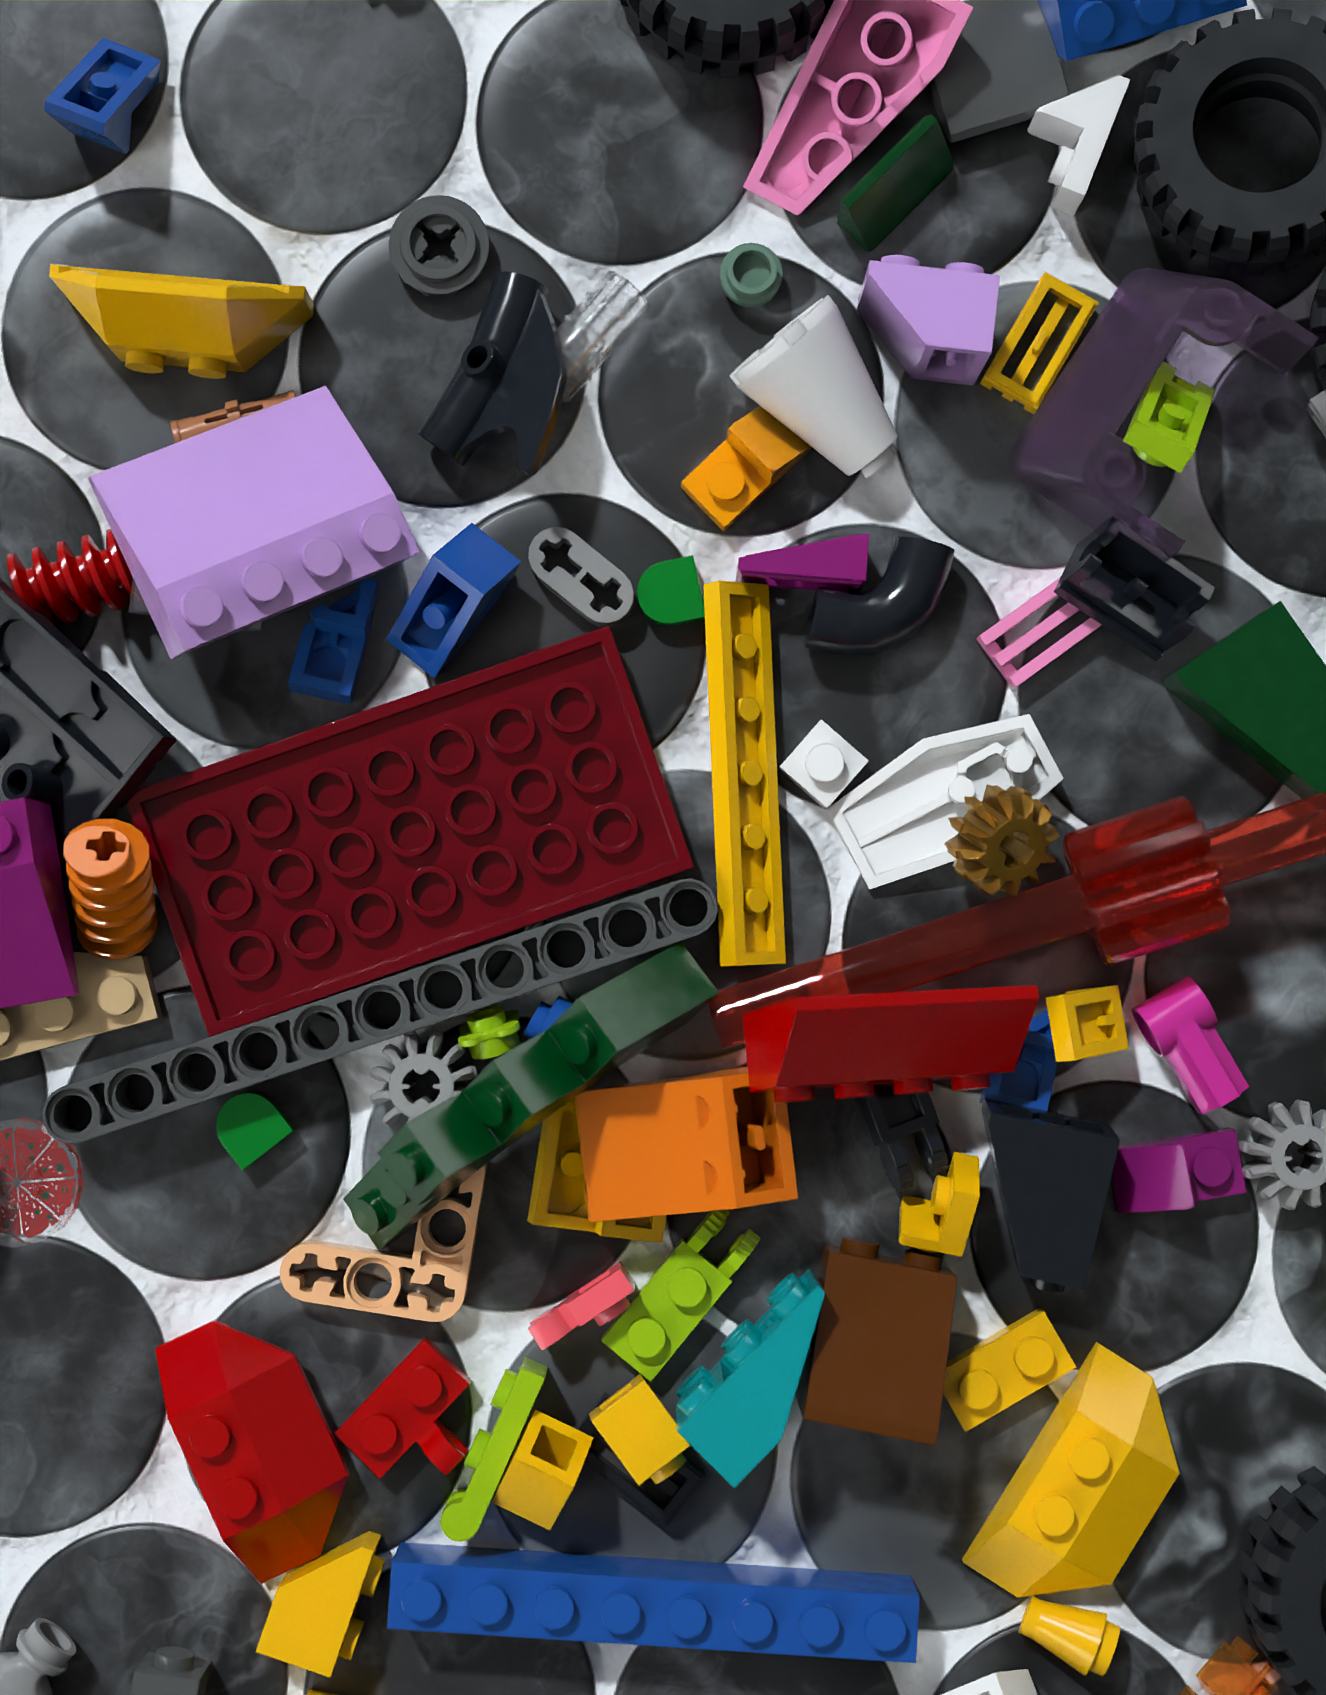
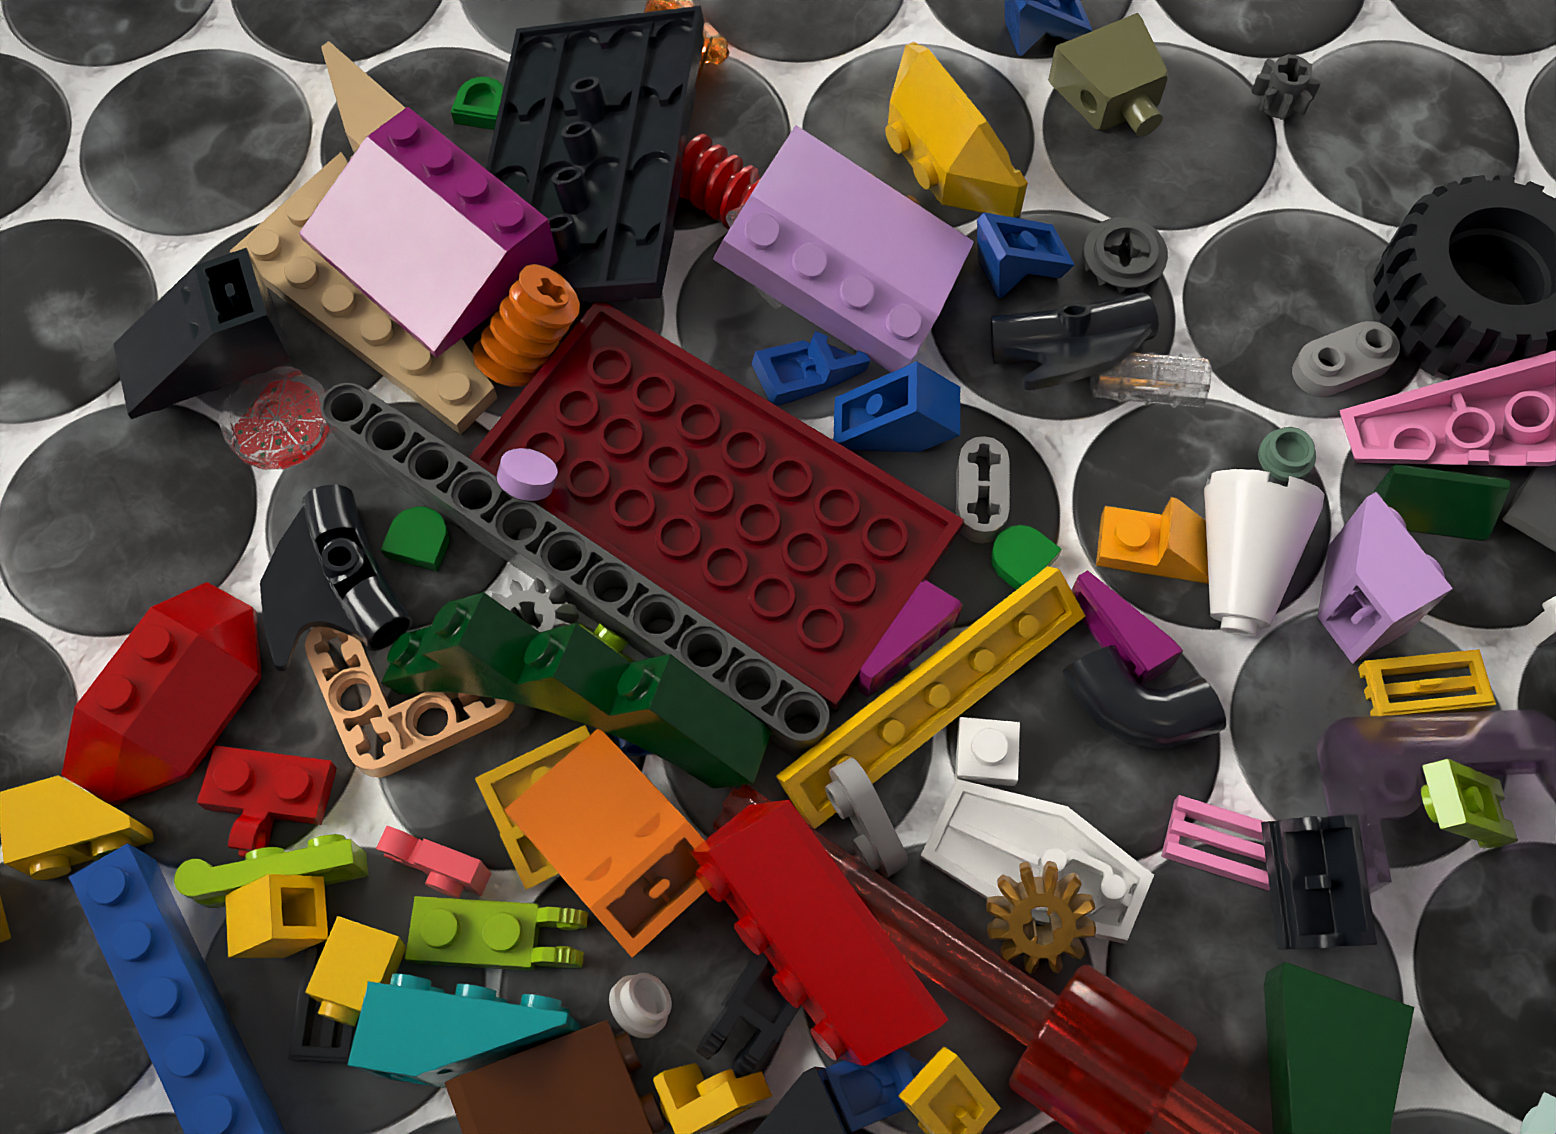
camera: 60 degrees right, 20 degrees down
none -> black pin [260,484,412,671]
none -> lavender tile [497,448,558,501]
none -> white plate [609,973,672,1038]
none -> light grey plate [825,757,909,878]
none -> magenta slope [858,580,963,697]
none -> blue slope [977,212,1075,298]
none -> olive torso [1048,13,1168,137]
none -> light grey plate [1292,321,1400,397]

